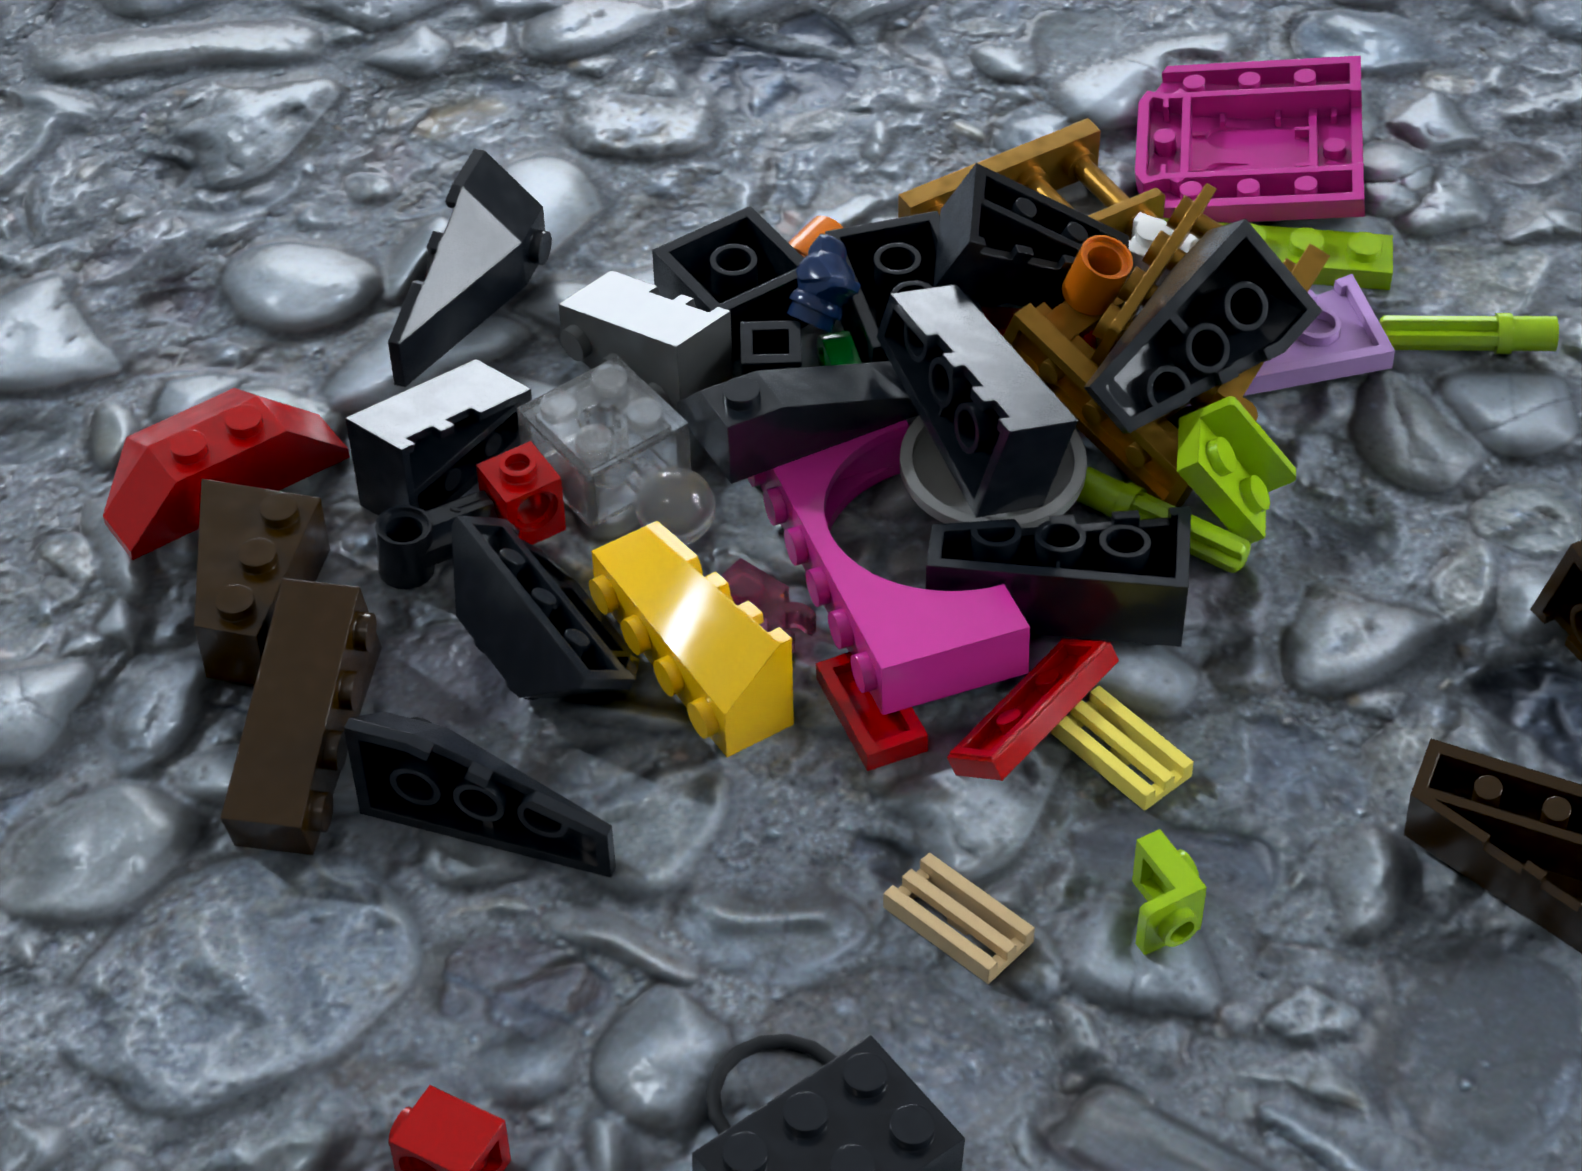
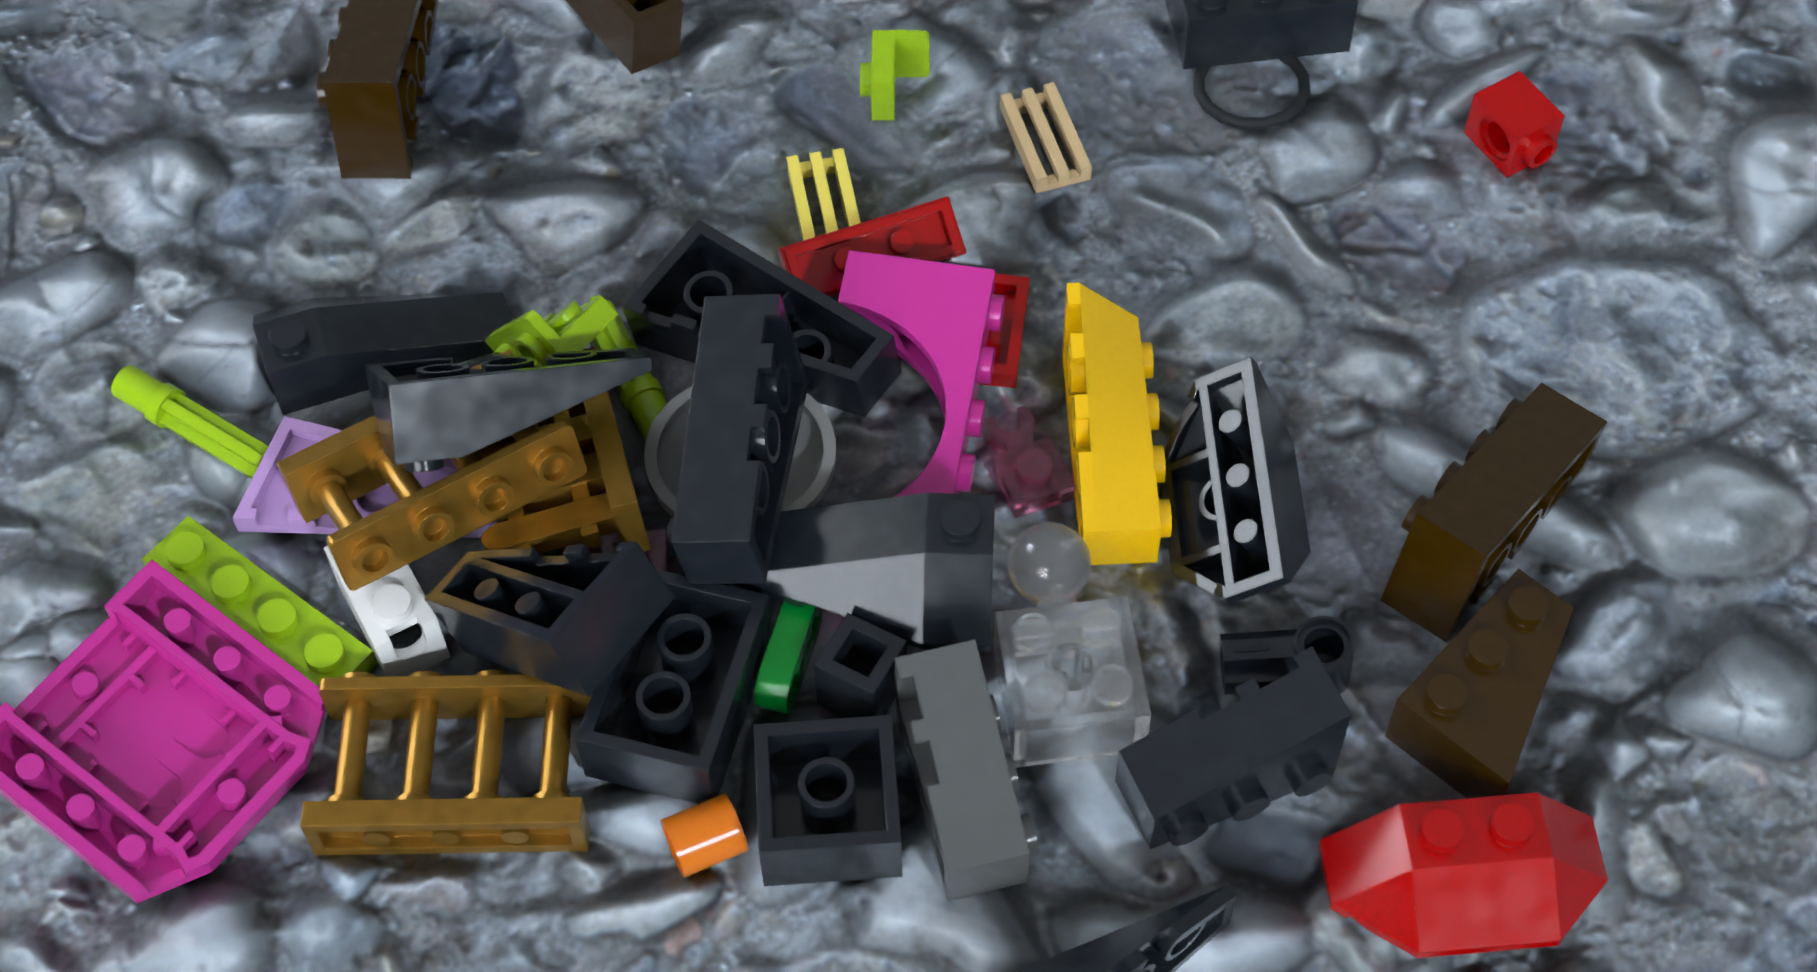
camera: 150 degrees left, 10 degrees up
black wedge [344,712,616,878] -> none
red brick [476,441,566,545] -> none
dark blue animal [787,234,861,333] -> none
orange beam [1062,235,1133,316] -> none
none -> black wedge [253,292,513,415]

